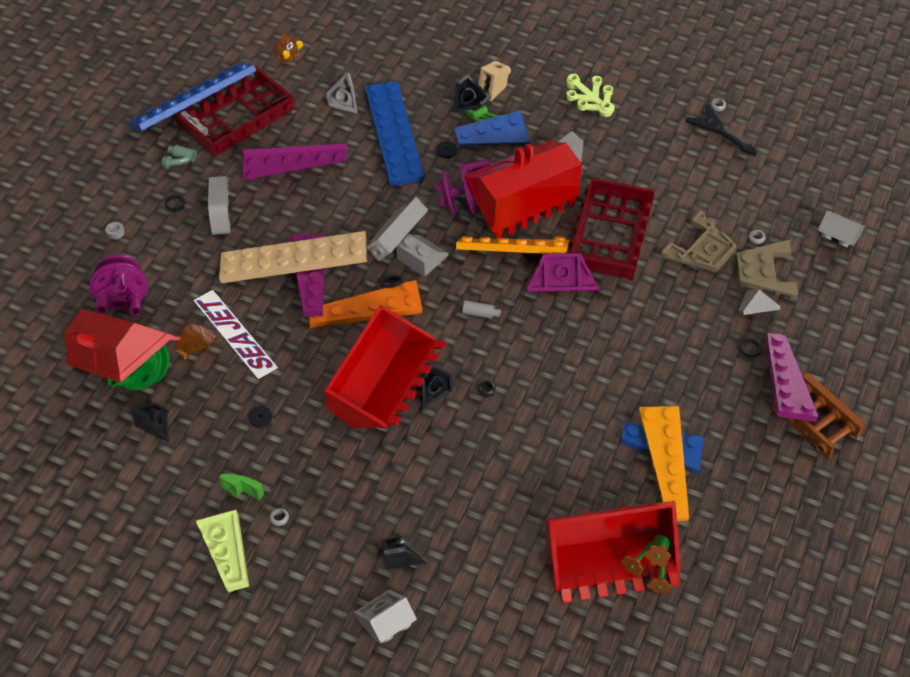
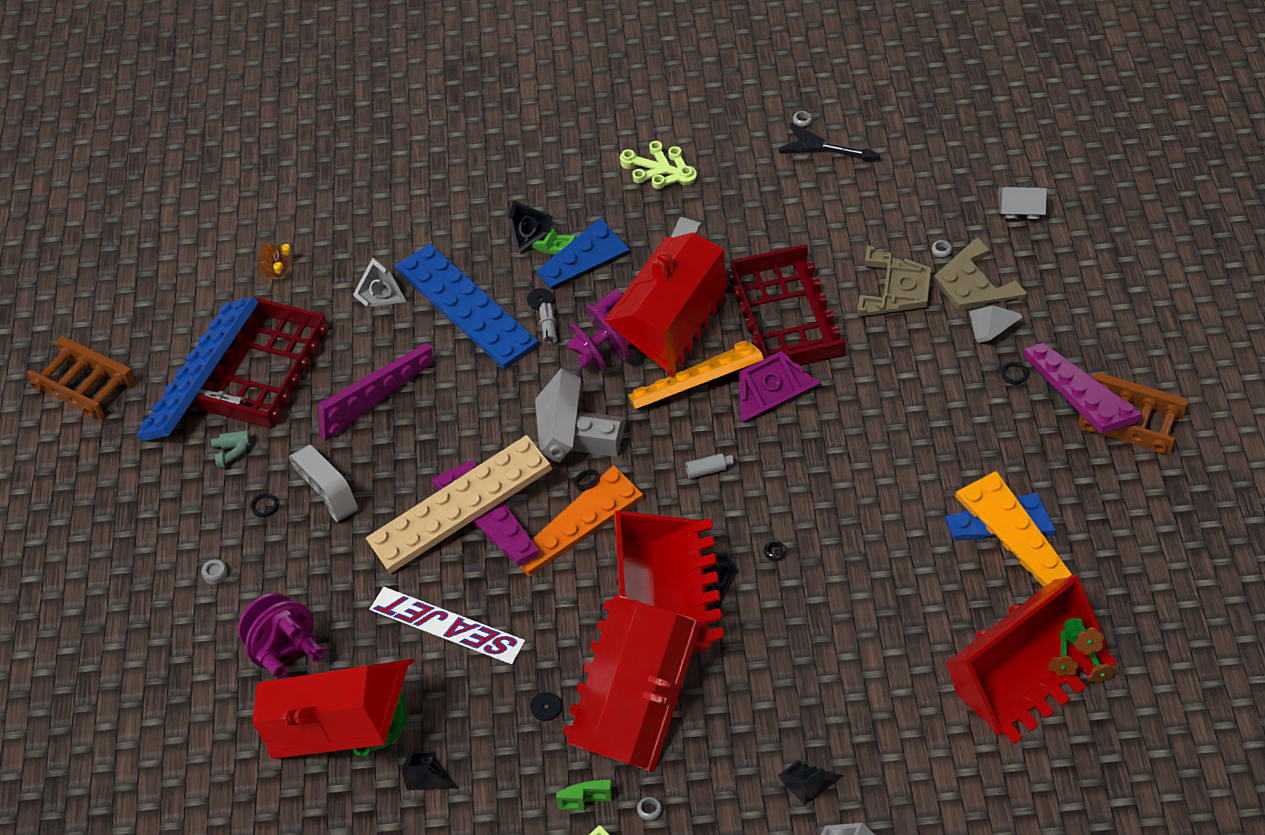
camera: 25 degrees left, 0 degrees up
clear orange slope [174,324,216,359] -> none
tan torso [479,61,511,101] -> none
none -> dark orange fence [26,336,136,420]
none -> light grey axle [539,303,557,345]
none -> red piece [563,594,702,772]

